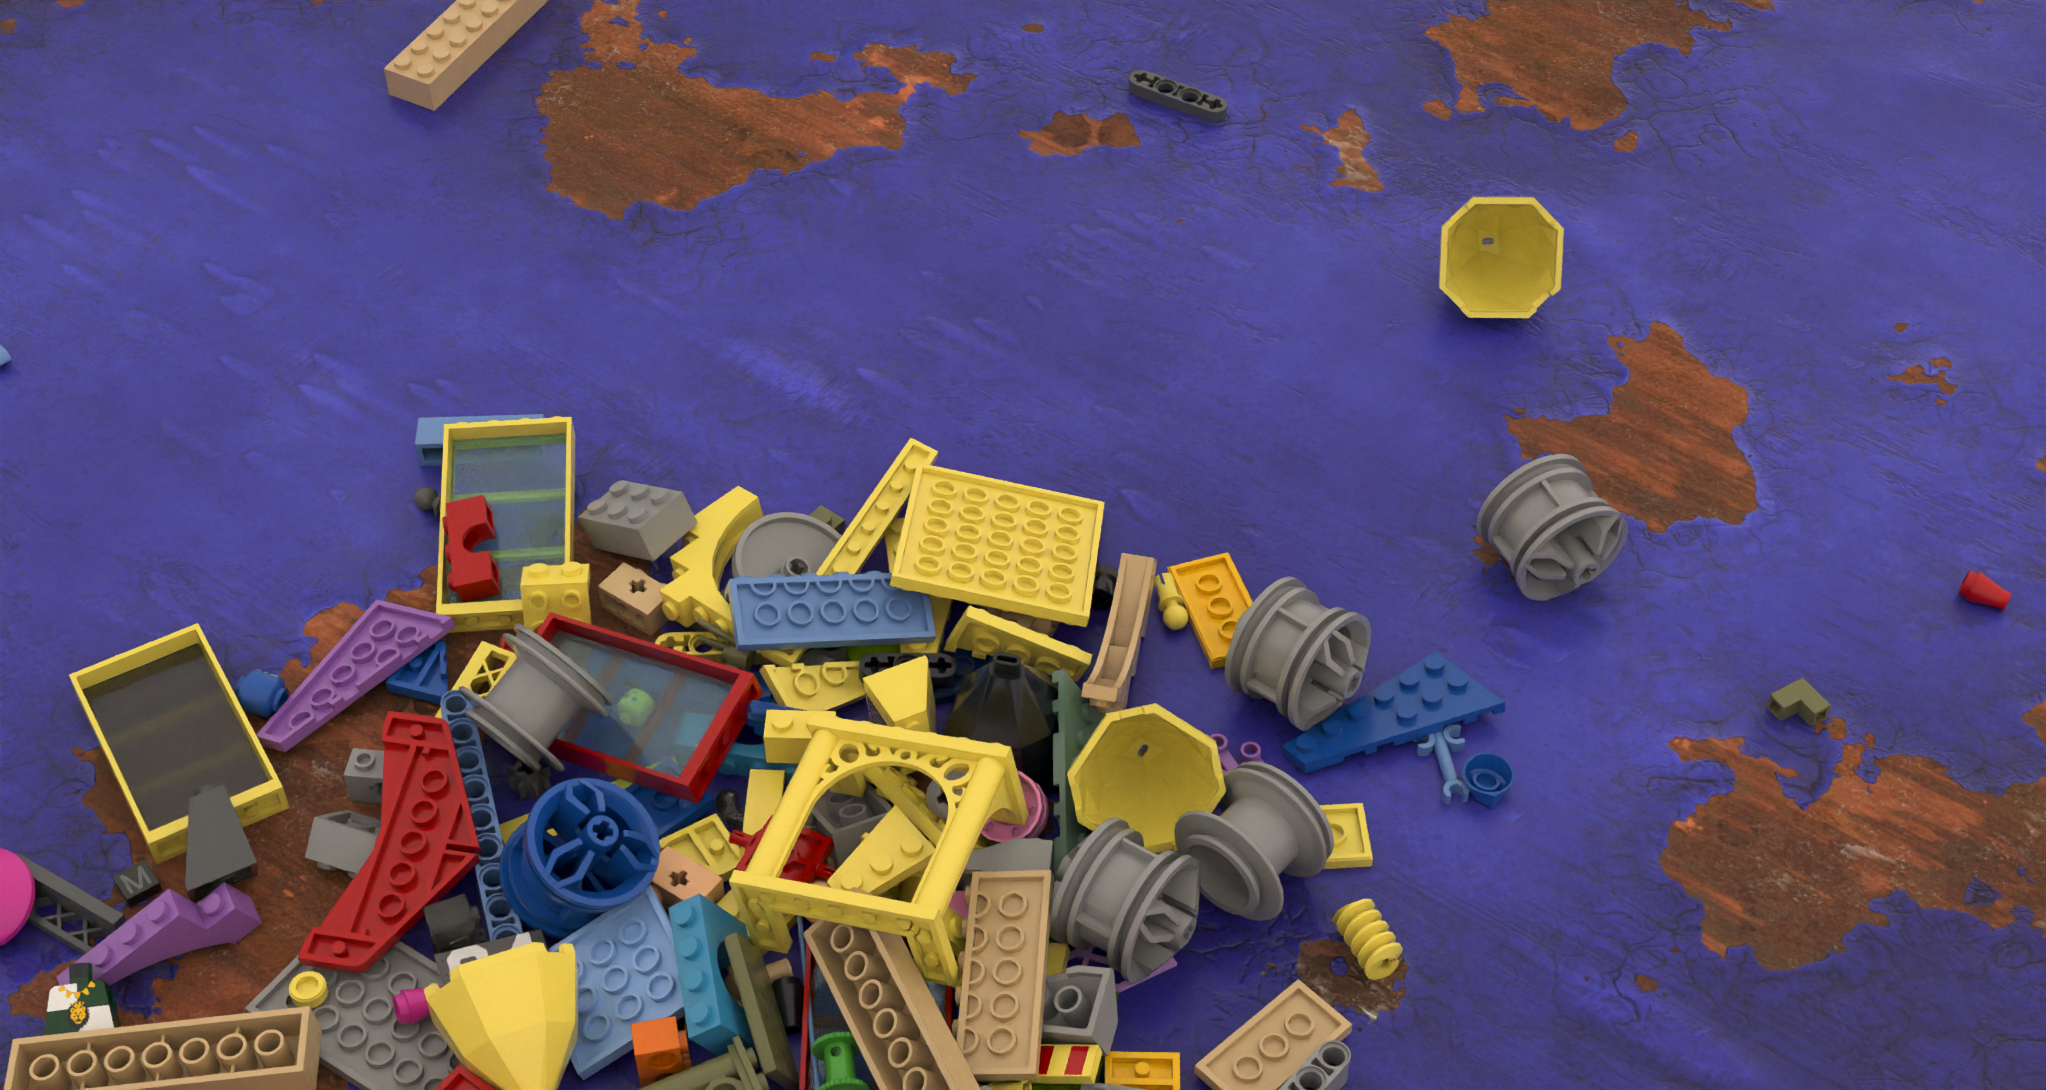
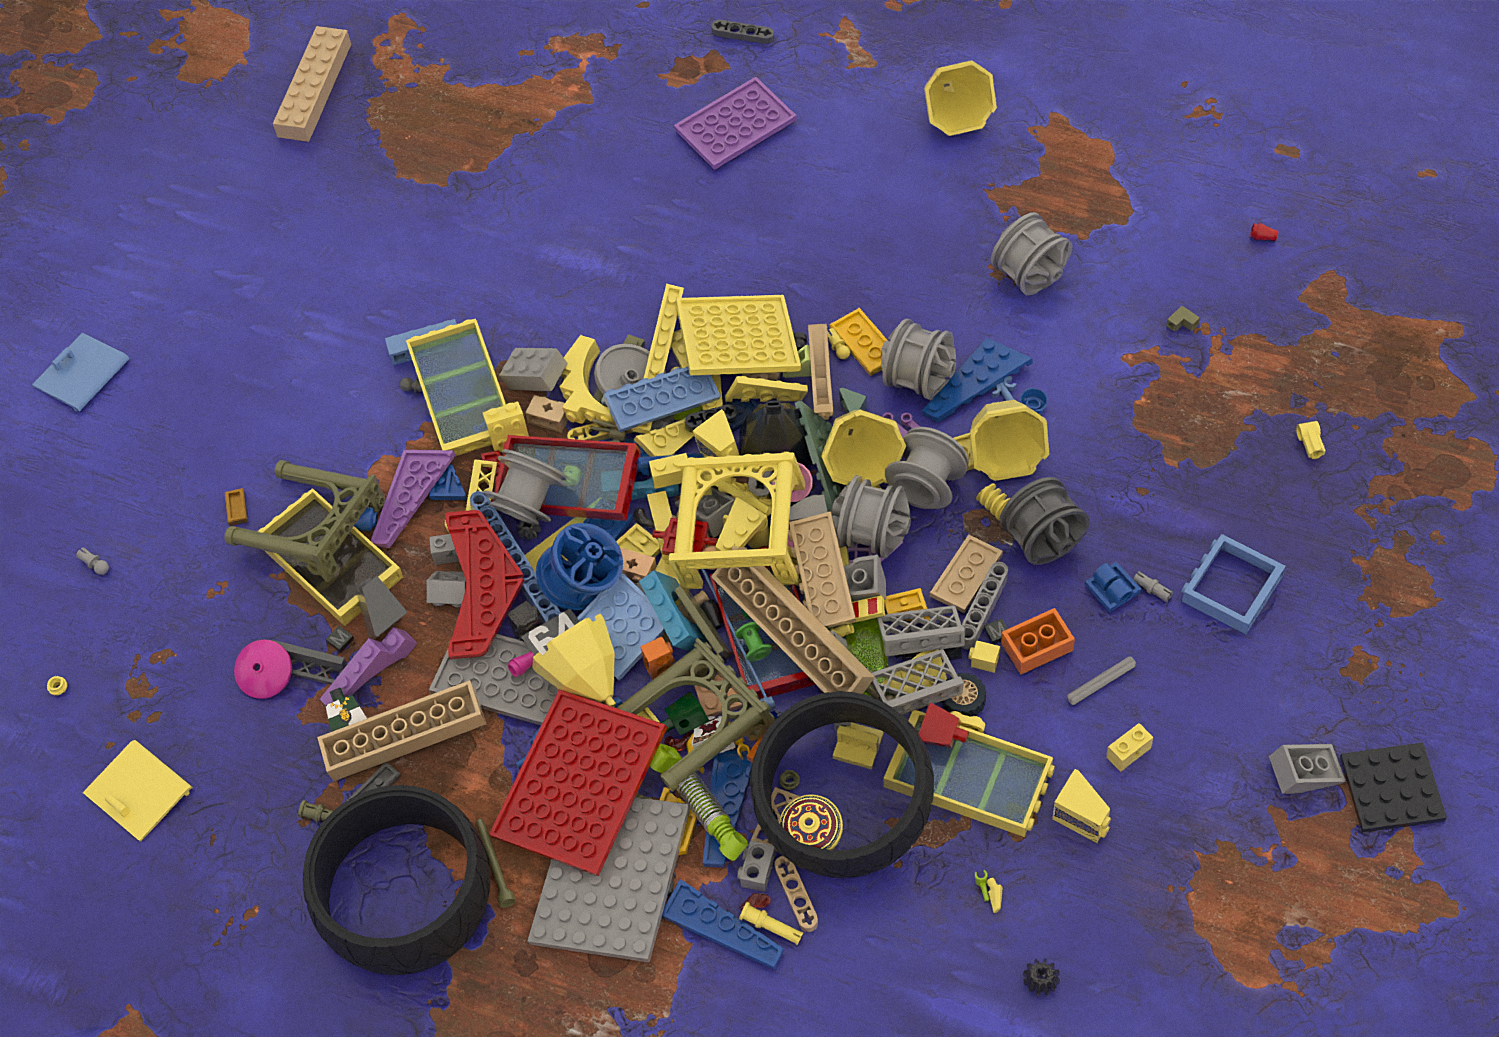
camera: 10 degrees left, 10 degrees up
light yellow tile [289,971,328,1009] -> none
red arch [442,495,501,602] -> none
none -> olive arch [224,460,386,582]
none -> pearl gold tile [225,488,248,526]
none -> medium lavender plate [674,77,797,170]
none -> yellowish green slope [783,345,812,378]
none -> sand green slope [839,388,867,414]
none -> light yellow piece [970,400,1049,481]
none -> dark grey wheel [1000,477,1090,565]
none -> light yellow piece [1296,421,1325,459]

